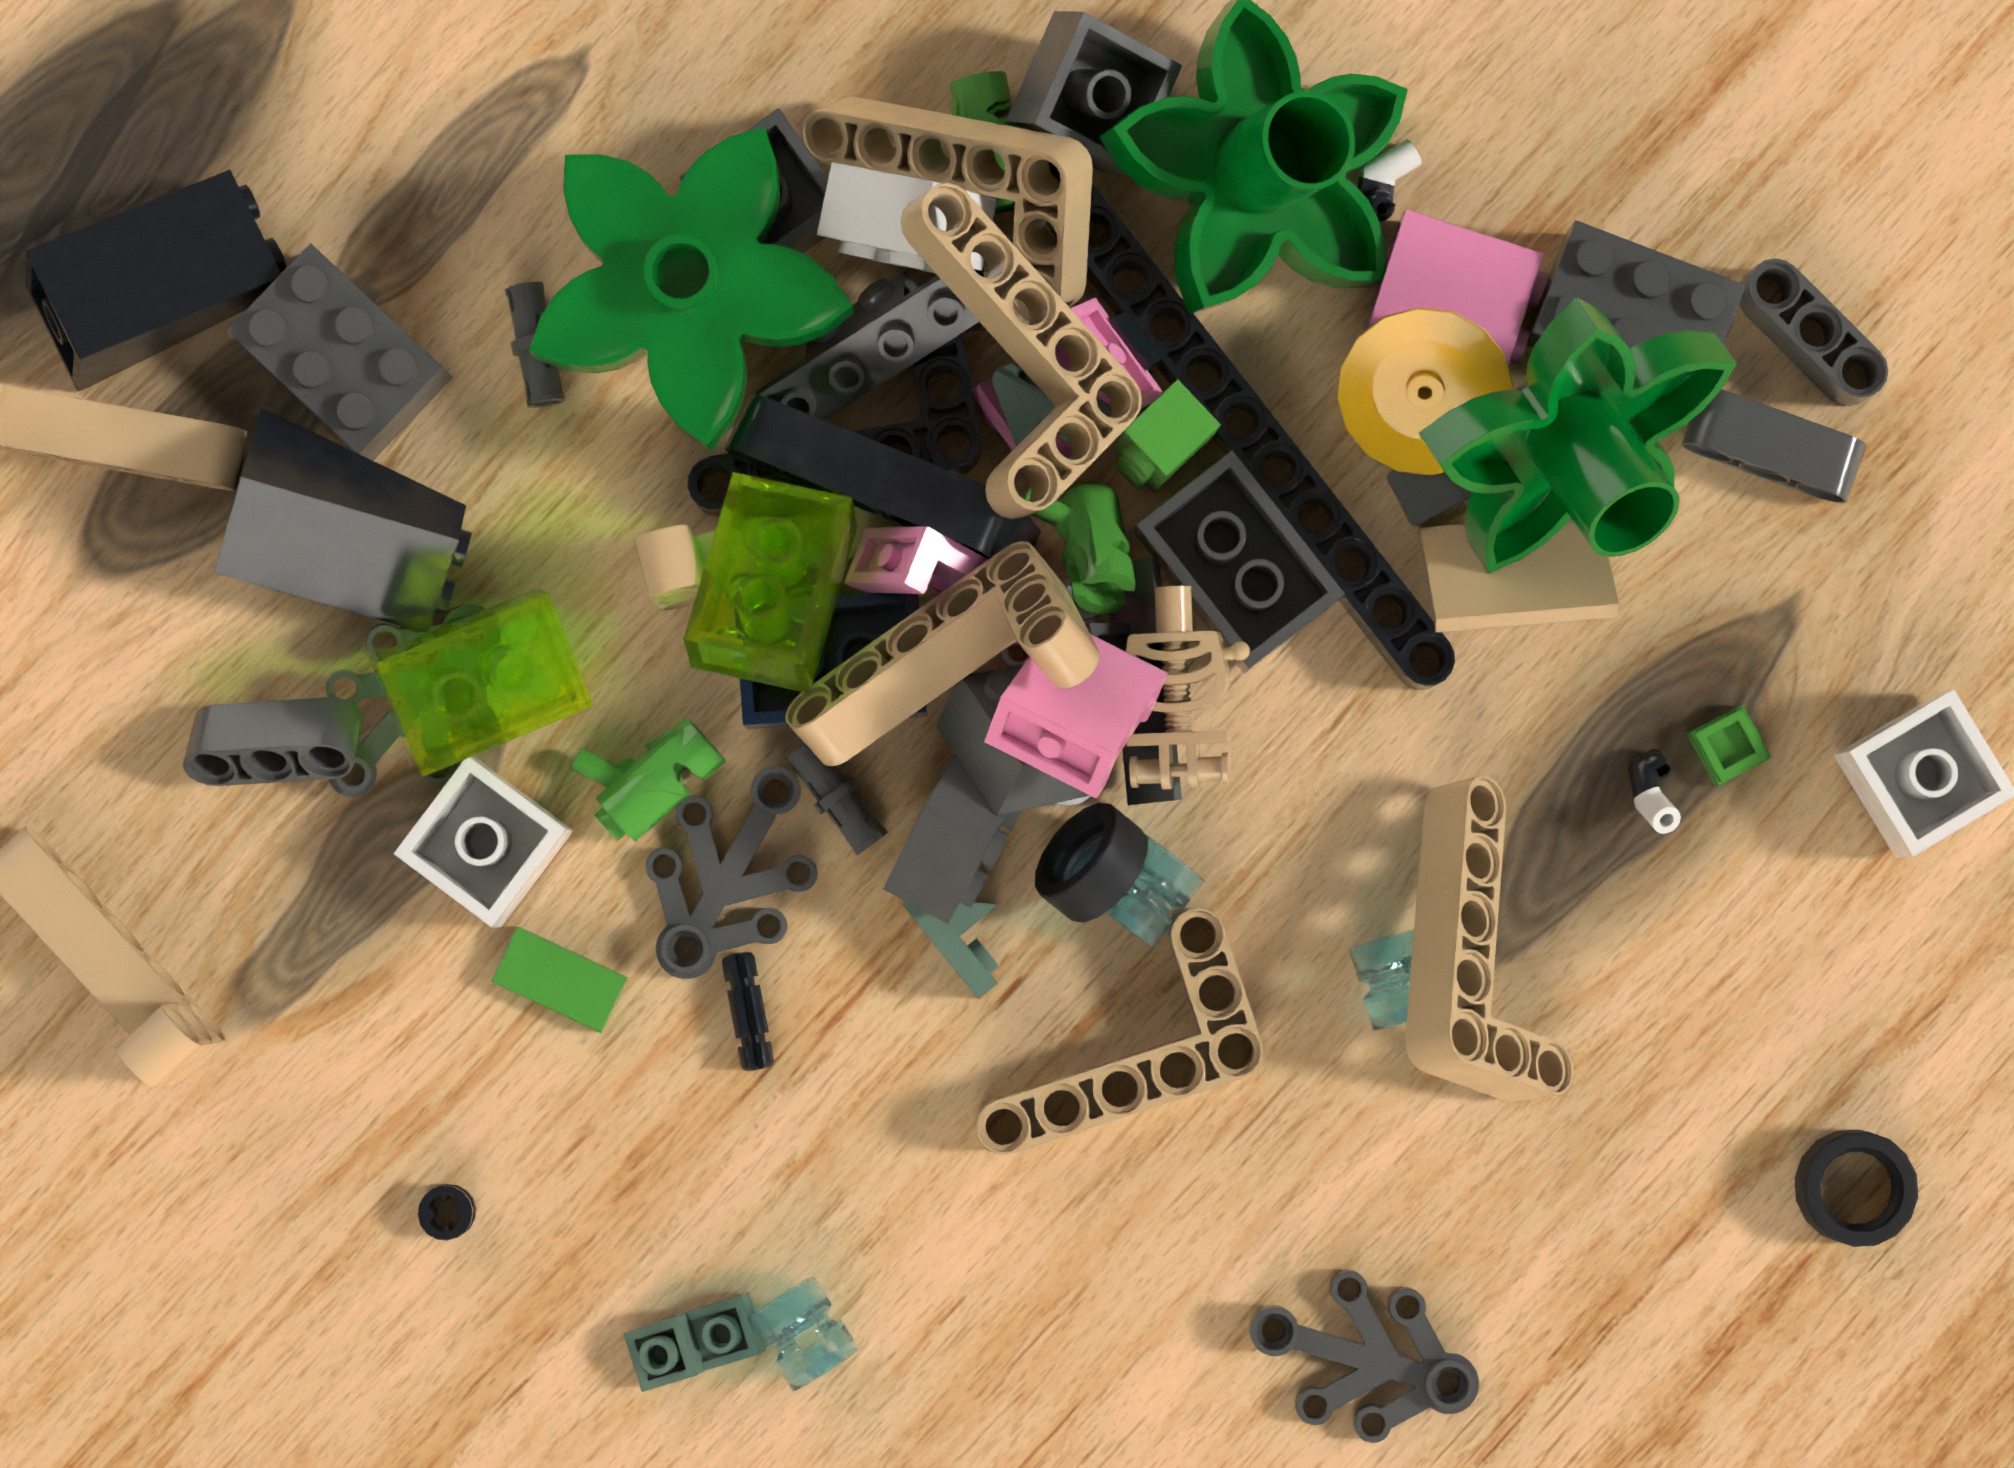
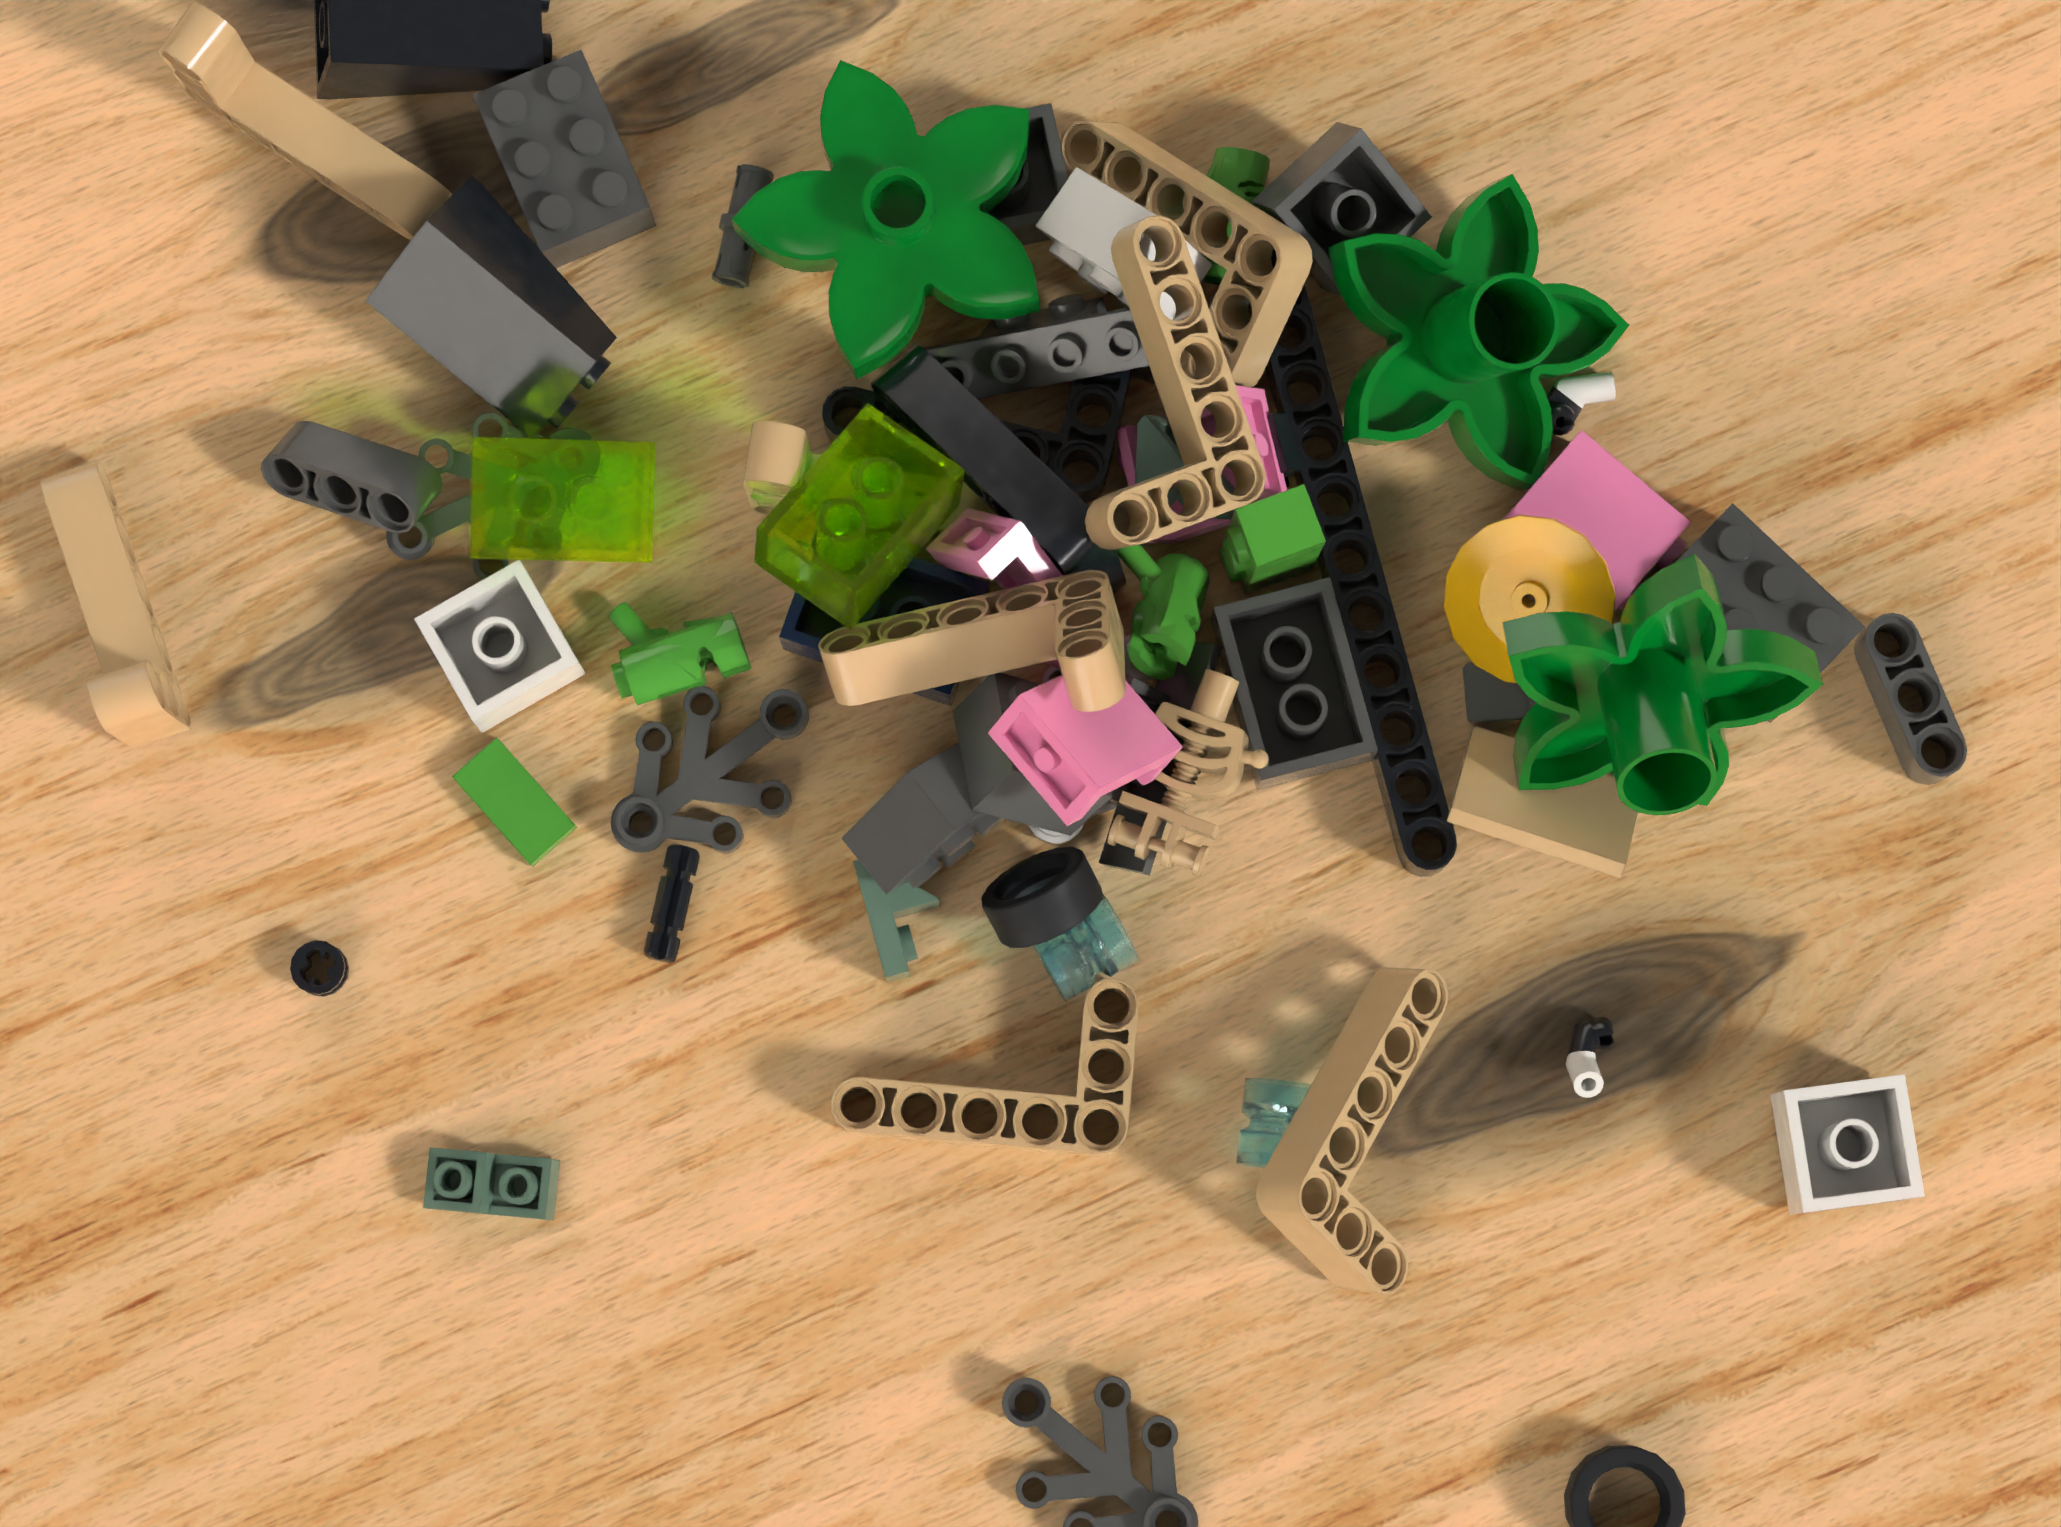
camera: 25 degrees right, 5 degrees down
clear light blue wheel [747,1276,859,1391] -> none
dark grey pin [785,744,888,855] -> none
dark grey beam [1682,389,1866,503] -> none
bright green tile [1686,704,1771,786] -> none

